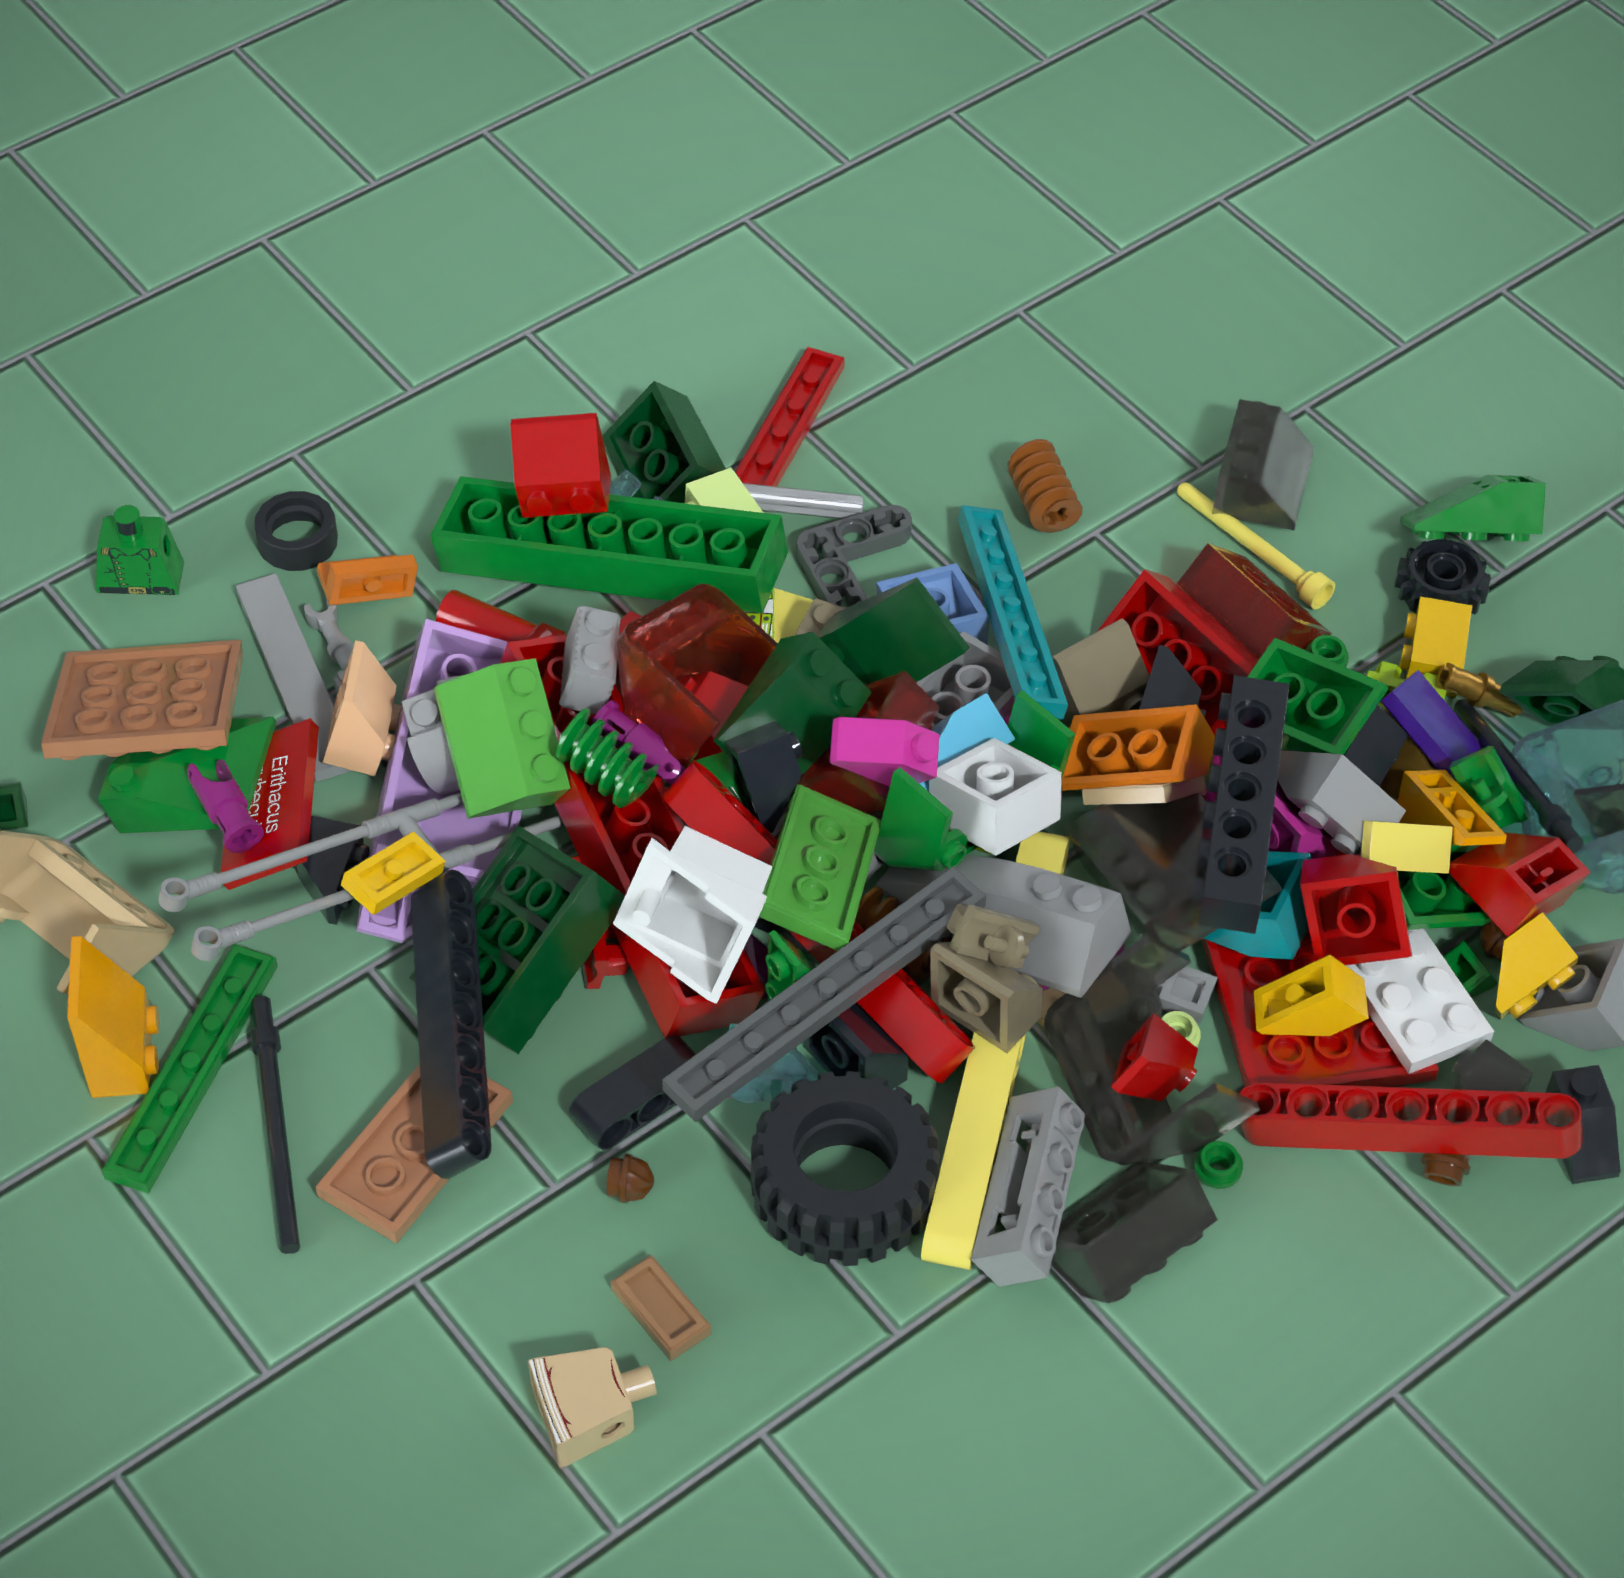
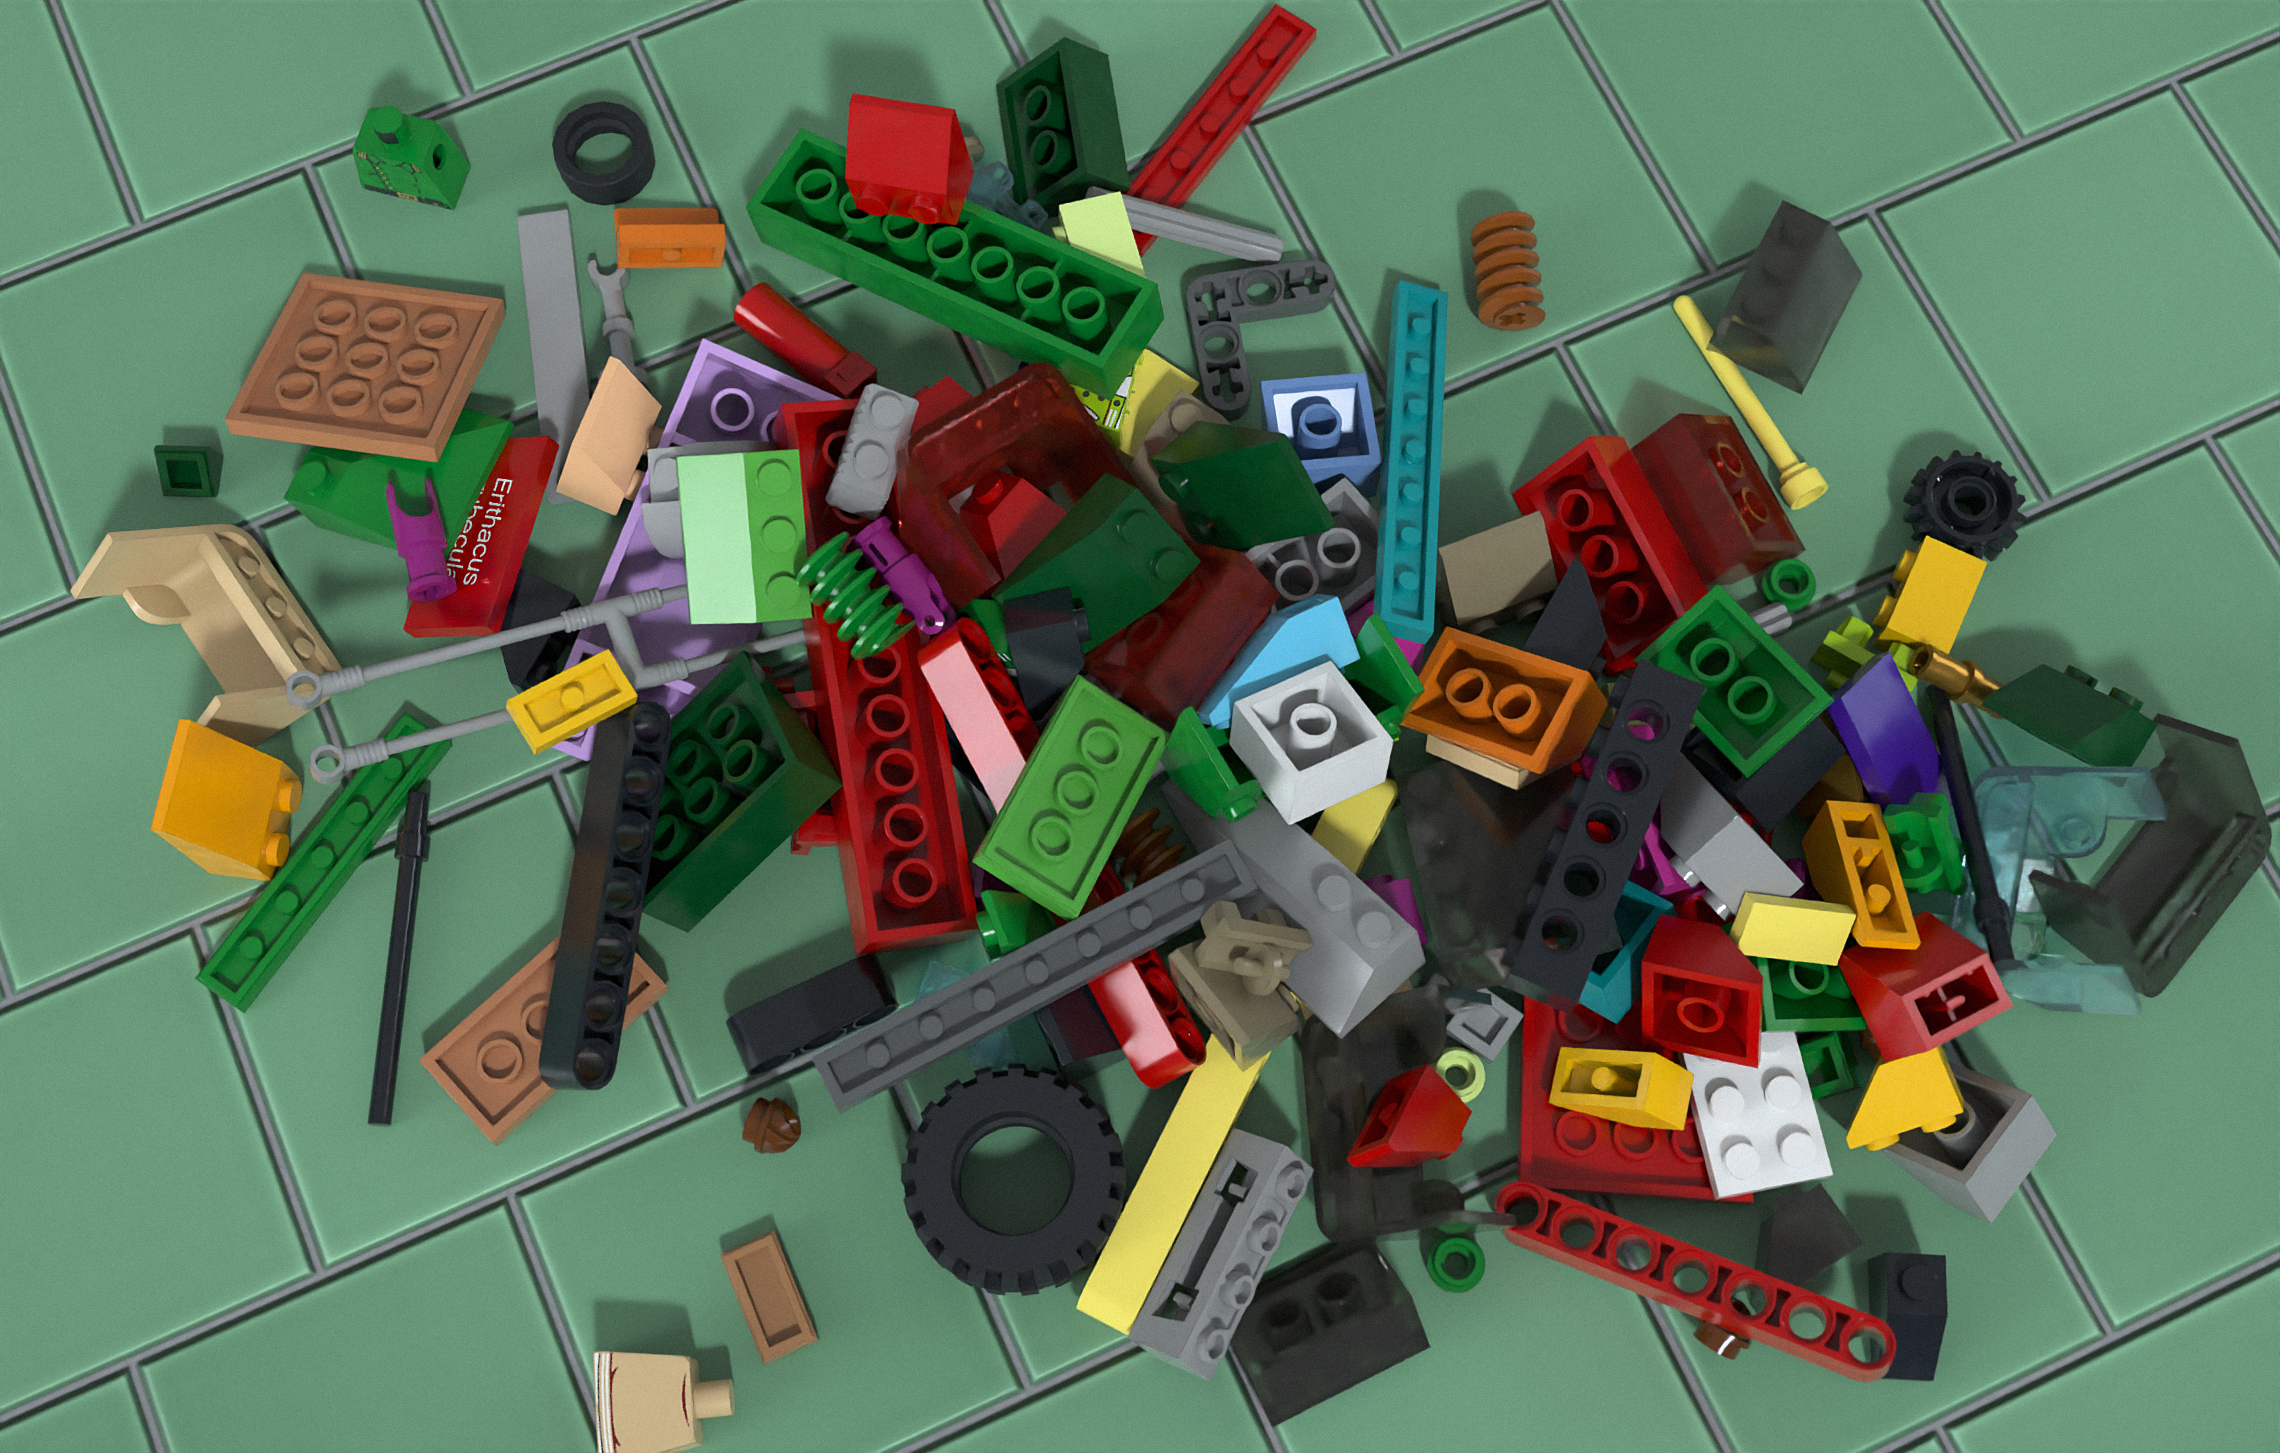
camera: 15 degrees right, 20 degrees up
white piece [613,826,772,1004] -> none
dark pink slope [830,717,940,787] -> none
green slope [1400,475,1546,542] -> none

